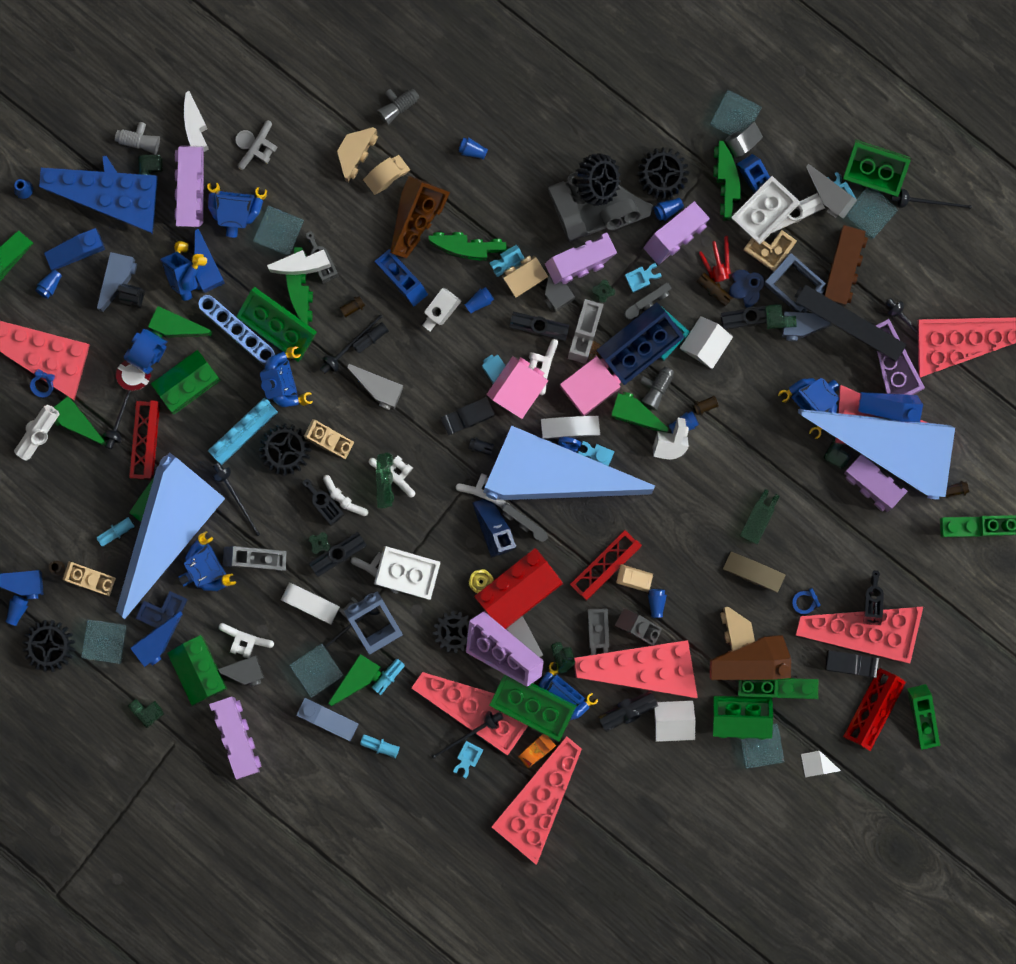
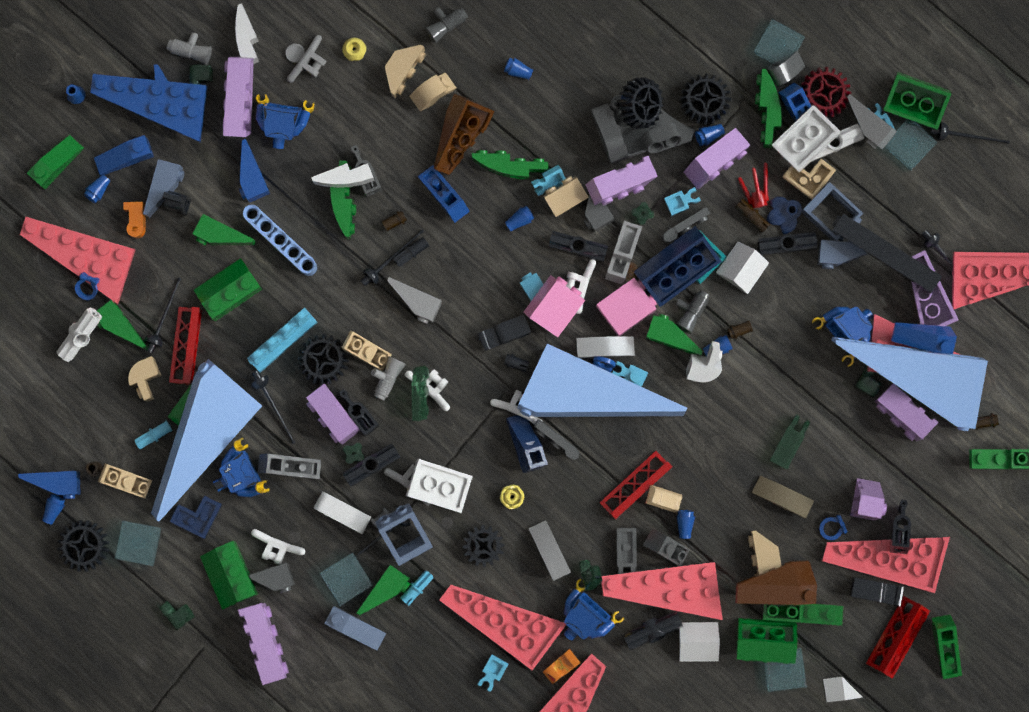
camera: 10 degrees right, 0 degrees up
sticker [116,361,151,391] -> none
blue brick [124,329,167,374] -> none
blue slope [130,611,182,667] -> none
blue torso [160,241,207,301] -> none
green plate [236,287,317,362] -> none
clear light blue plate [253,206,304,256] -> none
blue torso [260,347,313,407] -> none
white piece [323,475,368,516] -> none
medium azure axle [360,735,400,759] -> none
white torso [421,288,462,332] -> none
black sword [432,711,503,759] -> none
lavender wedge [466,611,543,687] -> none
red slope [474,548,563,629] -> none
green plate [489,674,577,742] -> none
clear green piece [765,304,797,329] -> none
reddish brown brick [824,225,868,308] -> none
none -> orange leg [124,202,146,239]
none -> tan brick [128,356,161,402]
none -> lavender wedge [306,384,361,445]
none -> light yellow plate [342,38,366,61]
none -> light grey piece [371,356,406,400]
none -> dark red gear [801,67,851,118]
none -> lavender wedge [850,478,887,520]

